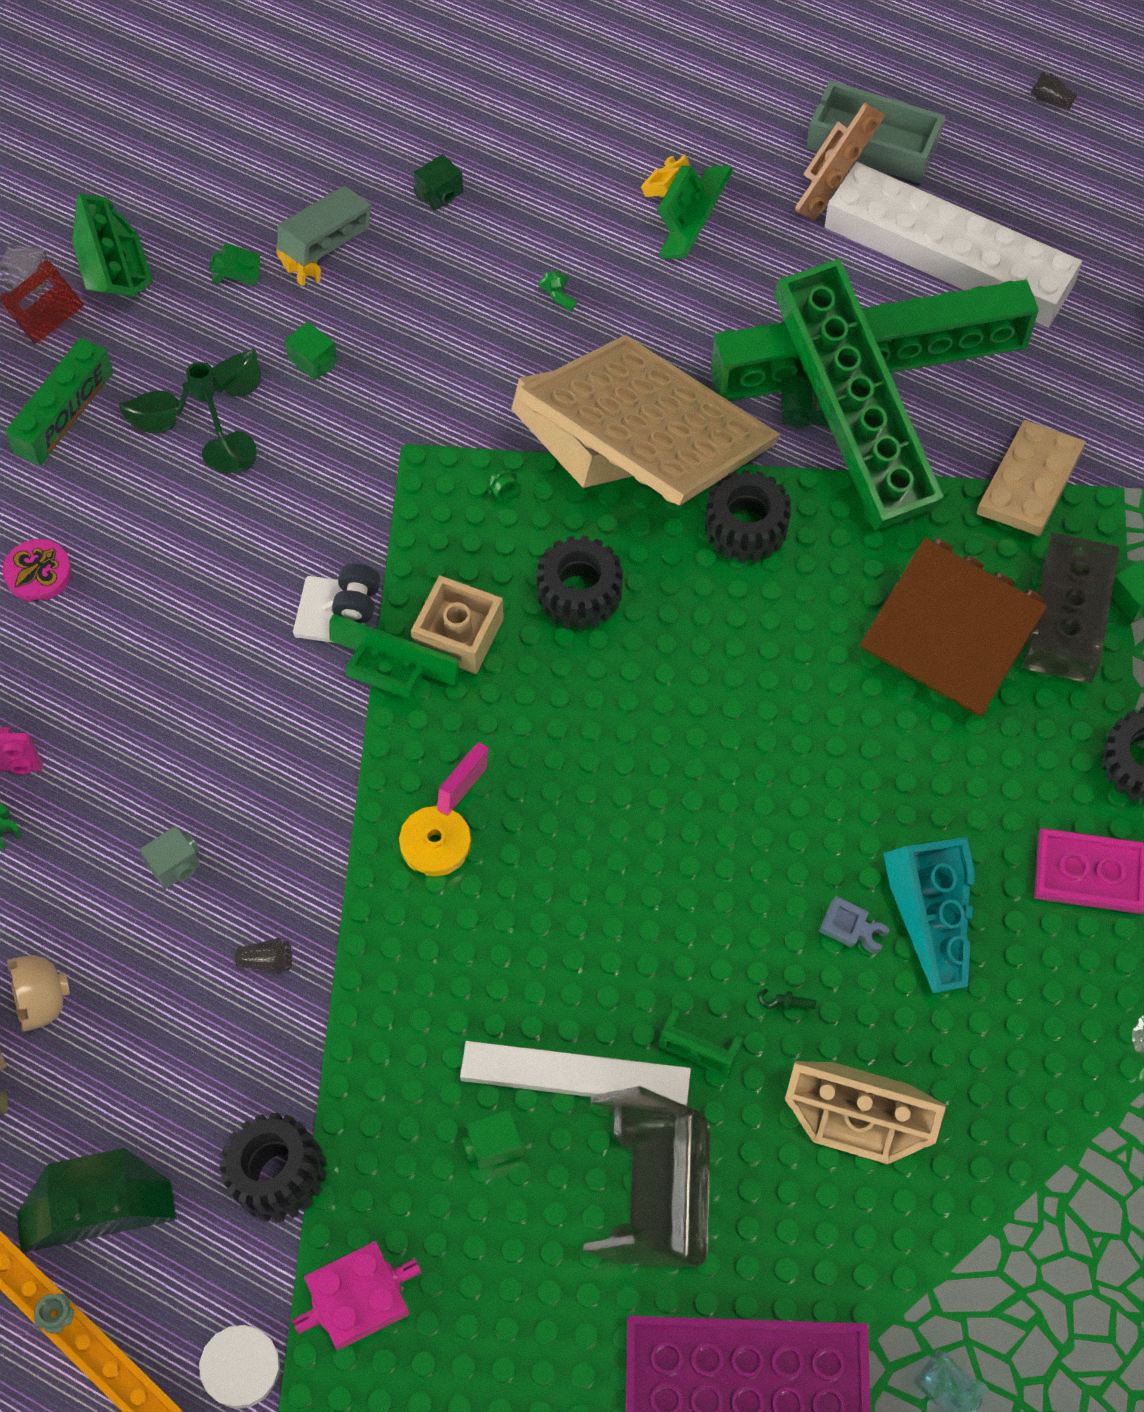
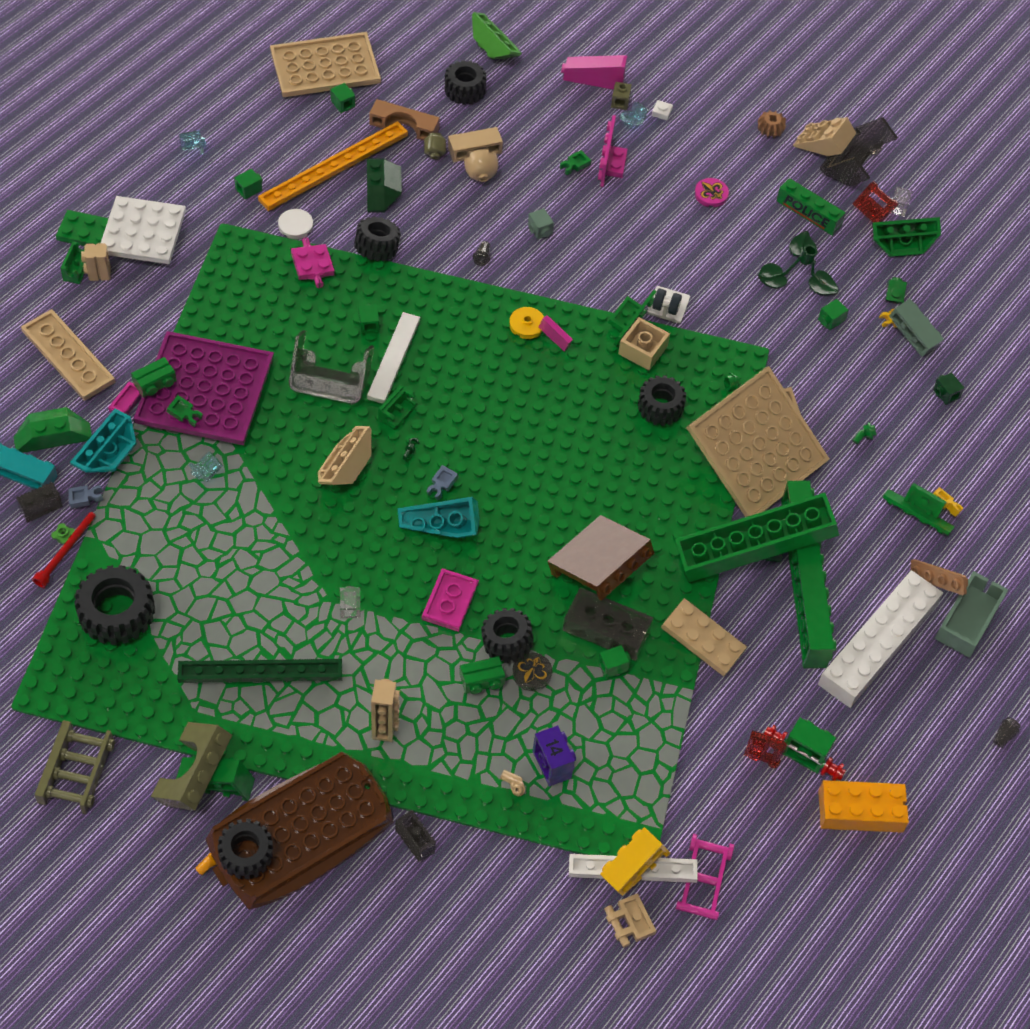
camera: 95 degrees right, 5 degrees down
sand green plate [34,1293,74,1334] -> none
black tyre [704,470,791,563] -> none

